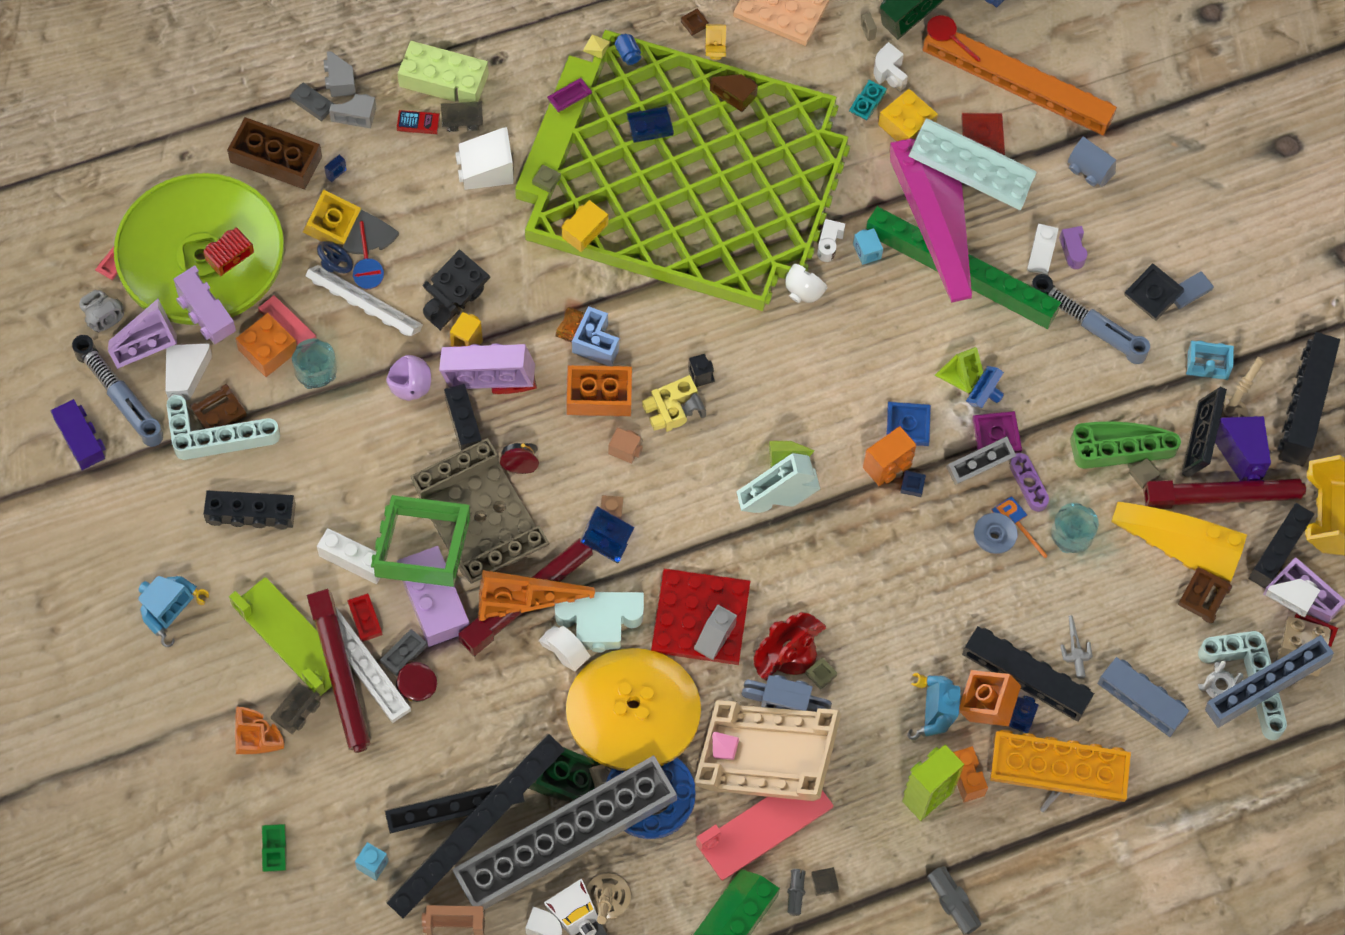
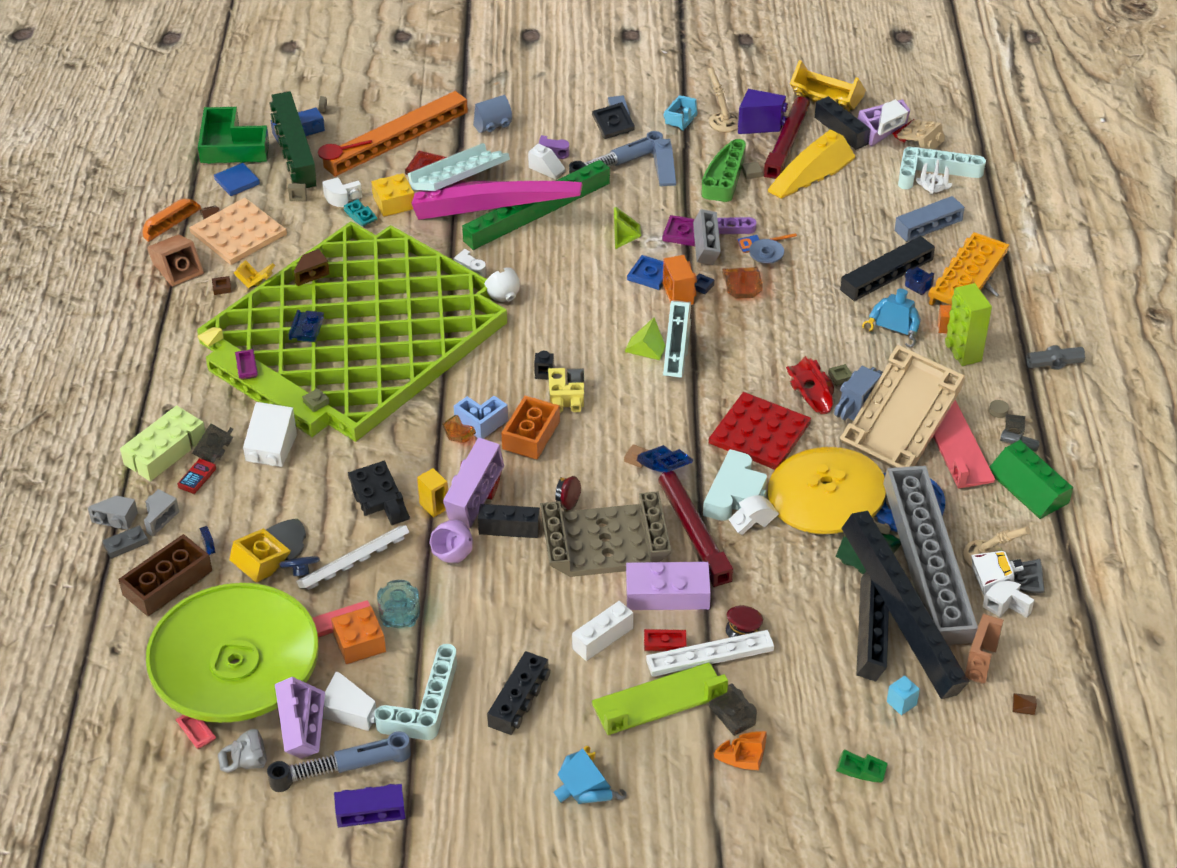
camera: 65 degrees left, 20 degrees down
lavender wedge [174,266,236,345] -> none
reddish brown plate [189,384,247,429] -> none
red brick [203,227,254,277] -> none
dark red brick [307,589,371,753] -> none
blue piece [353,221,384,289] -> none
bright green window [371,495,470,587] -> none
dark grey plate [380,629,428,677] -> none
orange wedge [479,570,595,621] -> none
yellow piece [562,200,608,252] -> none
nougat brick [608,427,643,464] -> none
blue brick [615,34,641,65] -> none
light grey slope [694,605,737,660] -> none
bright pink slope [713,732,739,760] -> none
medium azure brick [853,228,883,265] -> none
orange brick [959,670,1021,726] -> none
blue tile [966,366,1004,408] -> none
clear light blue brick [1051,503,1099,553] -> none
light grey piece [1061,615,1093,679] -> none
reddish brown plate [1178,567,1232,624] -> none
black tile [1182,386,1227,477] -> none
sand blue brick [1205,635,1334,728] -> none
black brick [1277,332,1340,467] -> none
none -> sand blue slope [653,139,676,186]
none -> clear orange slope [722,267,763,299]
none -> dark tan tile [989,400,1009,418]

